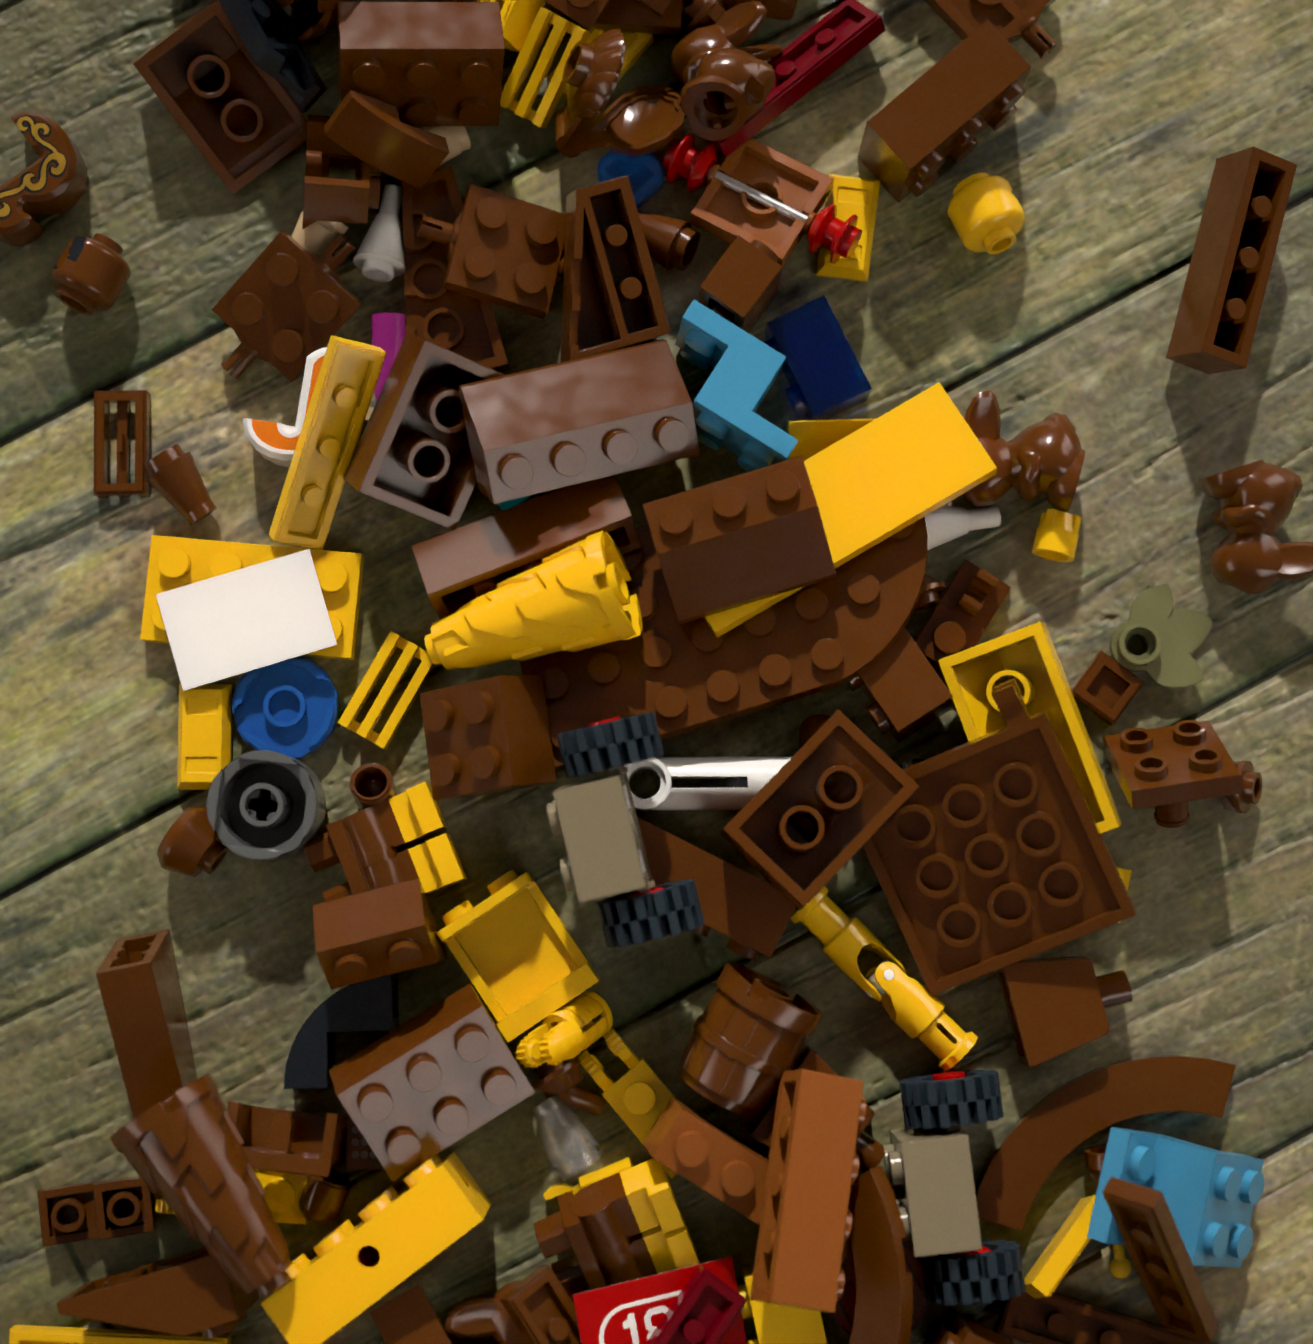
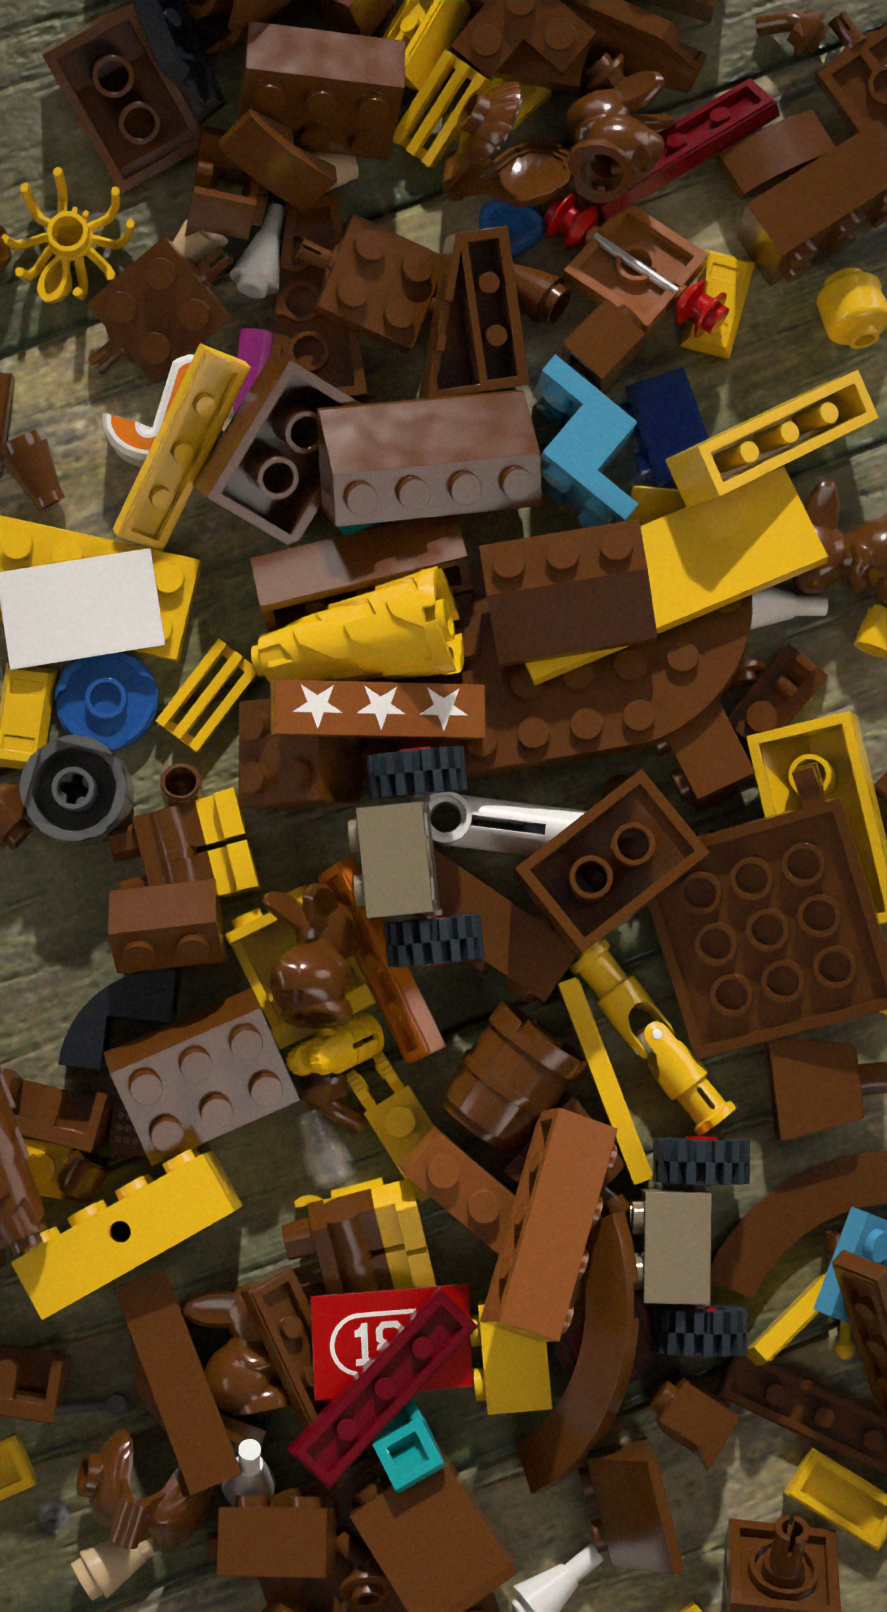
camera: 10 degrees right, 0 degrees up
none -> yellow animal [2,167,135,304]
none -> reddish brown animal [262,883,363,1029]
none -> dark orange tile [271,679,485,740]
none -> orange tile [317,855,446,1065]
none -> yellow tile [556,977,653,1185]
none -> yellow brick [665,370,879,508]
none -> reddish brown slope [715,109,835,200]

